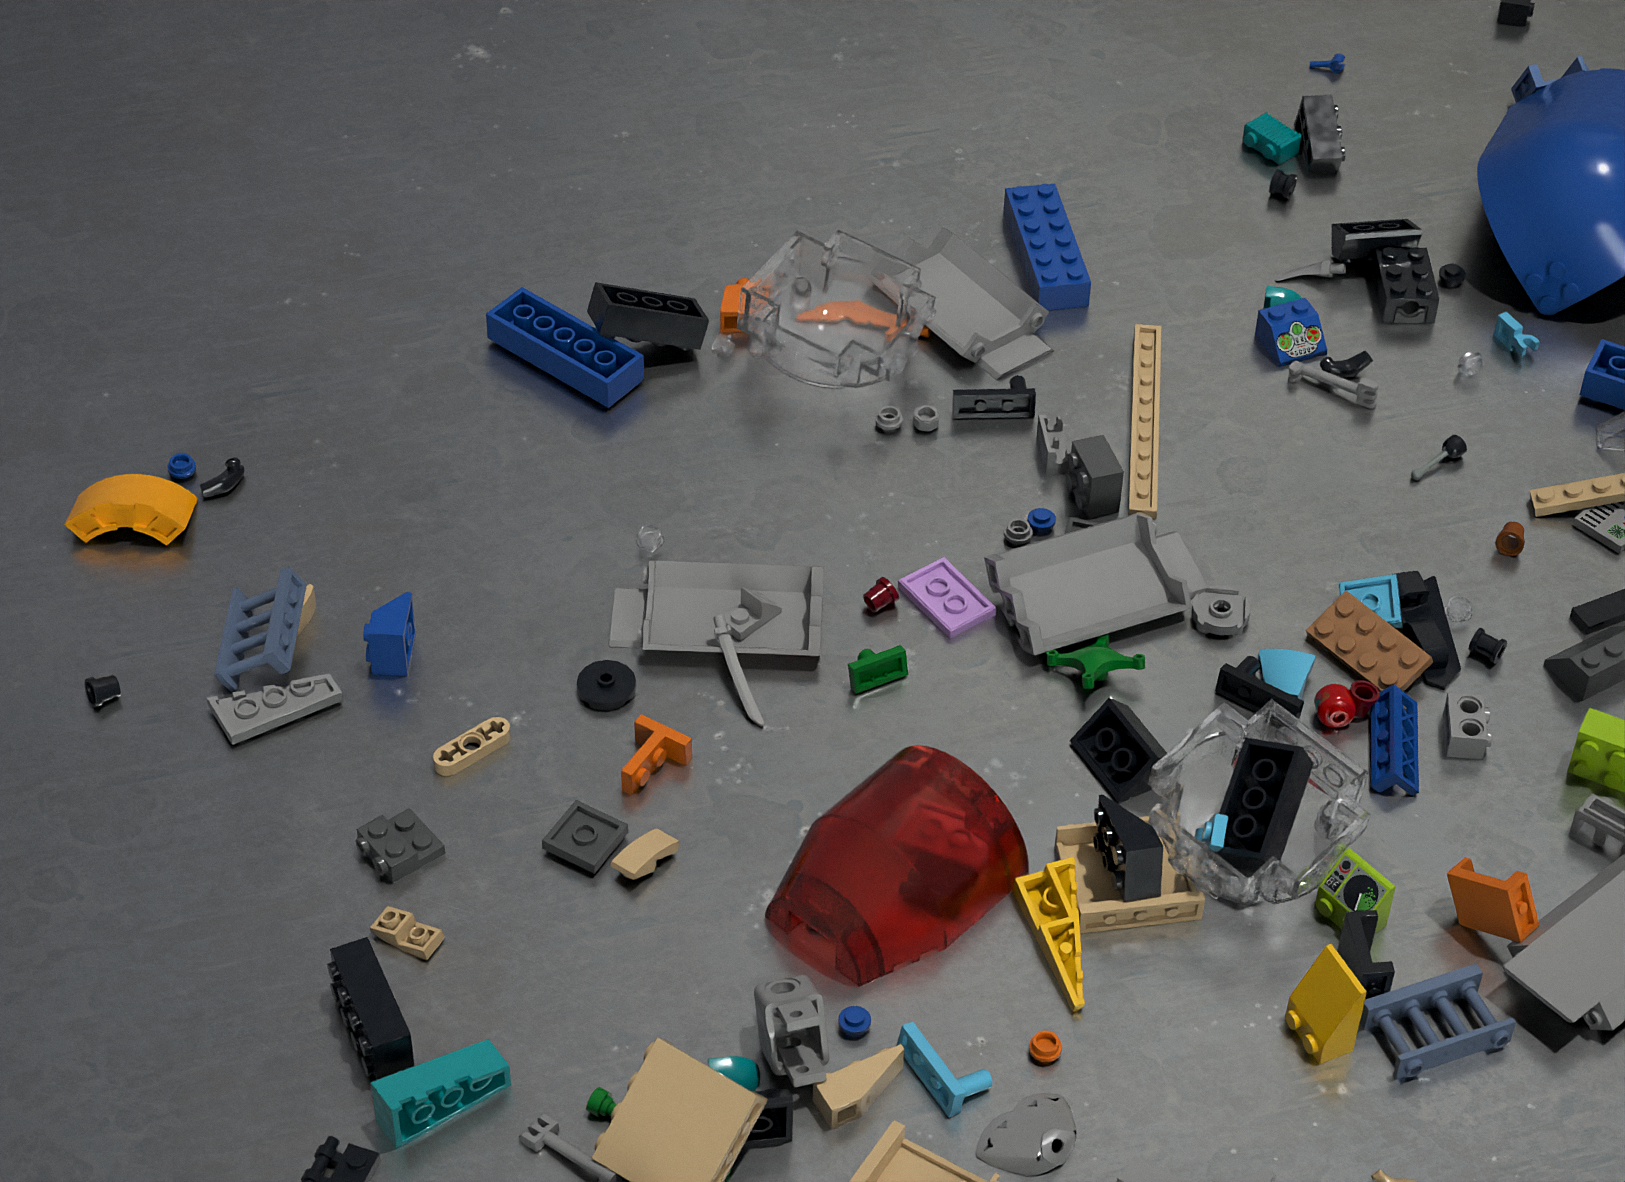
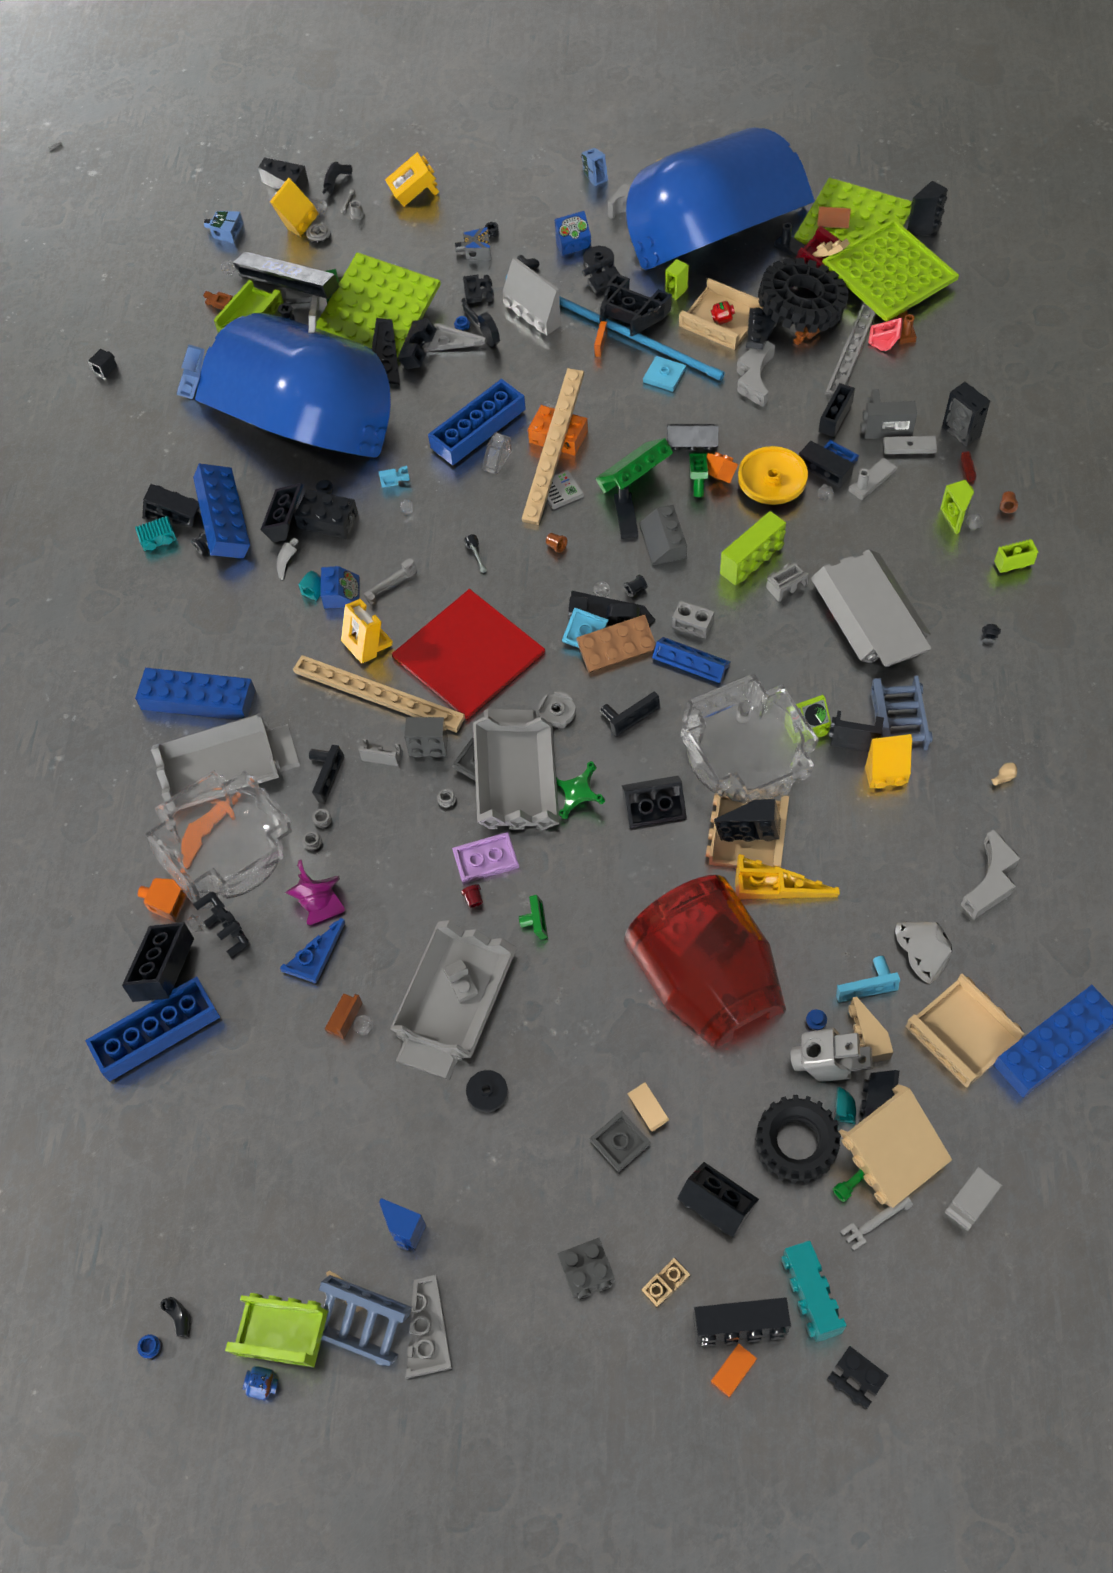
camera: 65 degrees left, 15 degrees up
light orange panel [64,474,198,546] -> none
black piece [84,675,121,707] -> none
tan beam [433,717,511,776] -> none
orange bracket [621,714,692,795] -> none
light grey sword [713,614,764,727] -> none
blue plate [1027,508,1056,534] -> none
orange plate [1029,1030,1062,1062] -> none
medium azure plate [1194,814,1228,852] -> none
black brick [1207,737,1314,875] -> none
medium azure slope [1258,649,1316,699] -> none
blue hand [1310,54,1345,73] -> none
red head [1314,684,1356,728] -> none
black arm [1320,351,1373,378] -> none
dark red piece [1349,680,1380,718] -> none
orange panel [1447,857,1540,943] -> none
none -> blue brick [193,463,250,559]
none -> black plate [193,891,249,957]
none -> lime panel [225,1293,328,1367]
none -> blue head [242,1366,278,1400]
none -> blue wing [280,918,345,984]
none -> magenta helmet [285,859,345,925]
none -> dark orange panel [325,993,363,1039]
none -> yellow brick [341,599,393,663]
none -> red tile [391,588,545,720]
none -> black slope [677,1162,759,1237]
none -> orange tile [711,1343,757,1398]
none -> black tyre [755,1095,841,1184]

